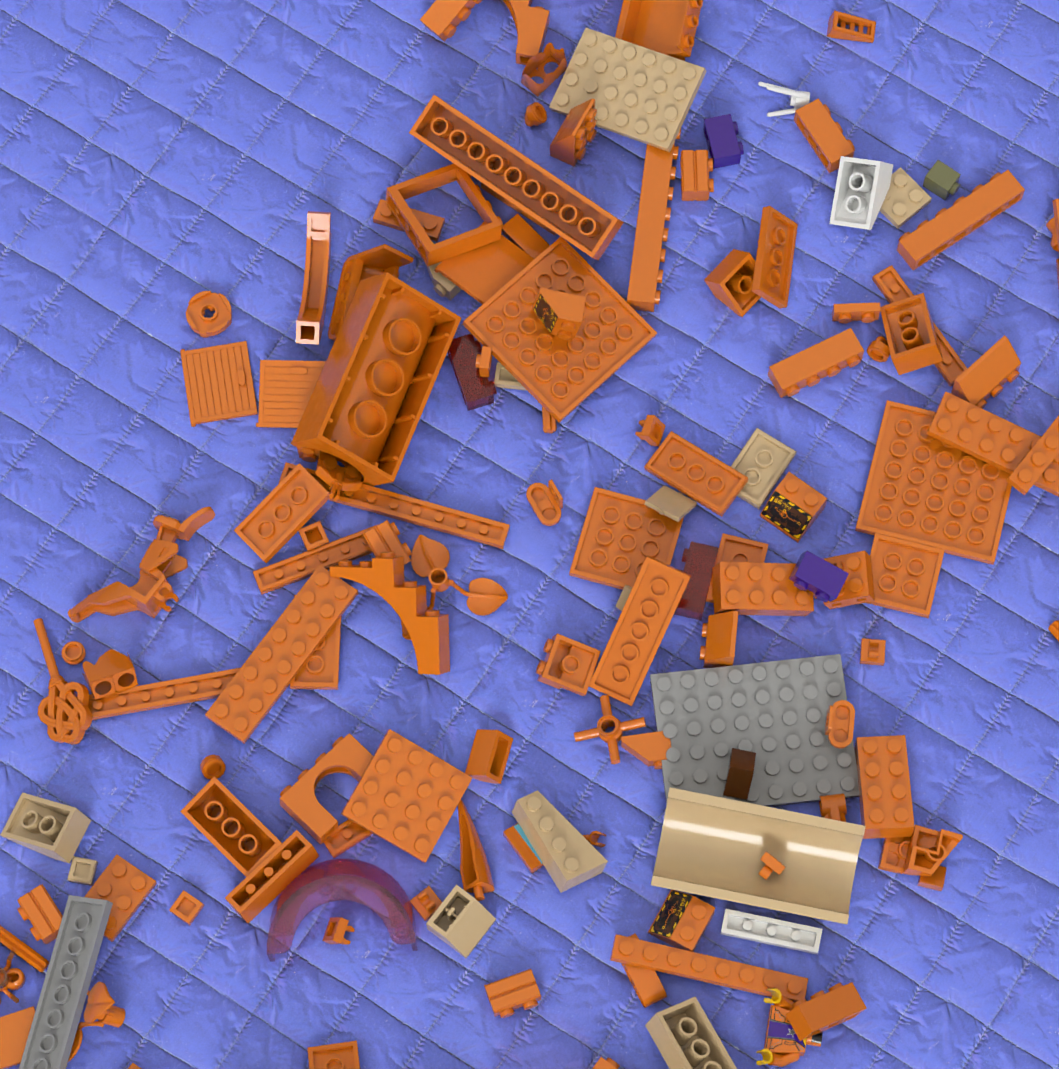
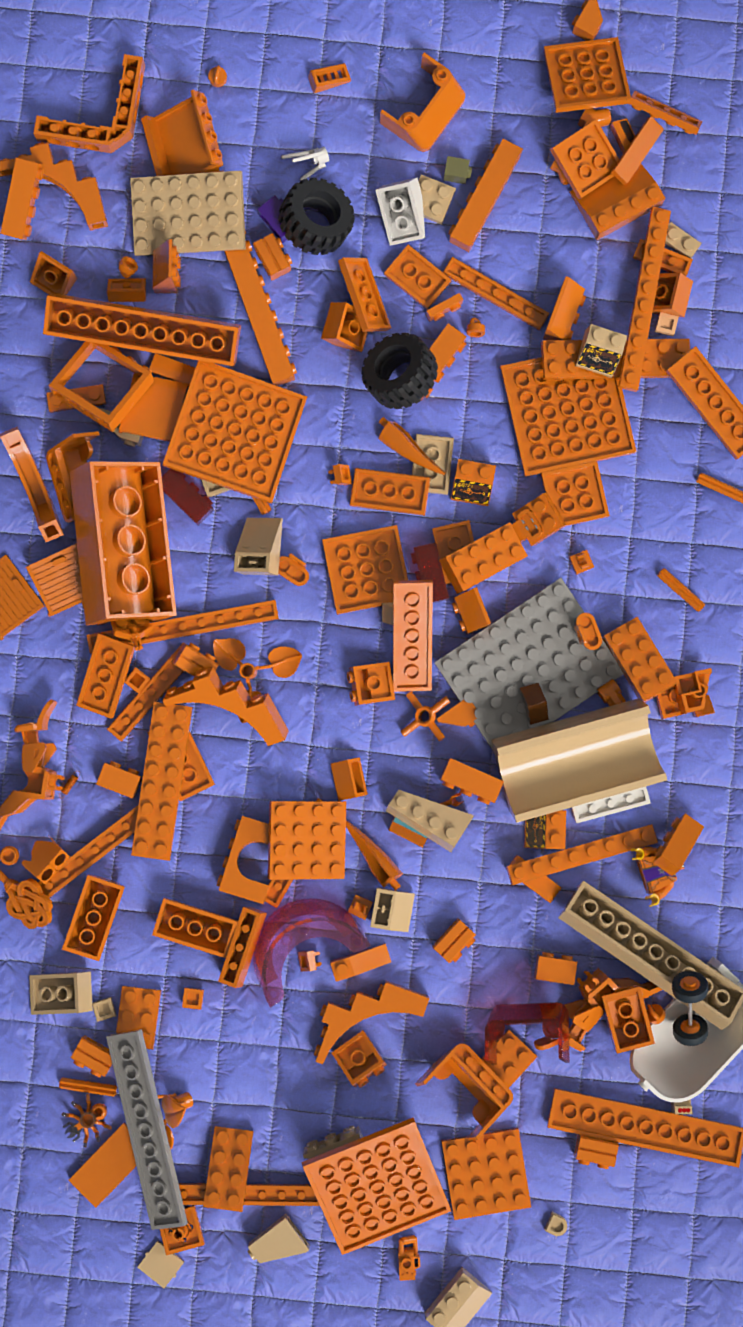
camera: 35 degrees left, 15 degrees up
orange tile [200,755,226,780] -> none
orange plate [476,346,492,377] -> none
orange piece [521,42,567,97] -> none
orange slope [532,288,586,340] -> none
tan piece [645,485,697,522] -> none
orange tile [758,851,786,880] -> none
dark purple brick [789,551,849,602] -> none
orange brick [794,98,855,173] -> none
orange slope [880,293,943,375] -> none
none -> orange slope [30,251,77,295]
none -> orange piece [59,771,80,798]
none -> orange brick [62,874,125,961]
none -> orange brick [96,761,143,798]
none -> orange slope [107,278,146,302]
none -> tan slope [234,518,283,576]
none -> black tyre [278,178,355,255]
none -> orange arch [314,980,430,1064]
none -> orange slope [330,943,391,982]
none -> black tyre [361,333,438,409]
none -> orange piece [378,417,446,475]
none -> orange windscreen [380,52,465,152]
none -> orange plate [384,245,452,310]
none -> orange brick [439,758,504,805]
none -> slope [576,324,627,377]
none -> orange axle [657,568,705,612]

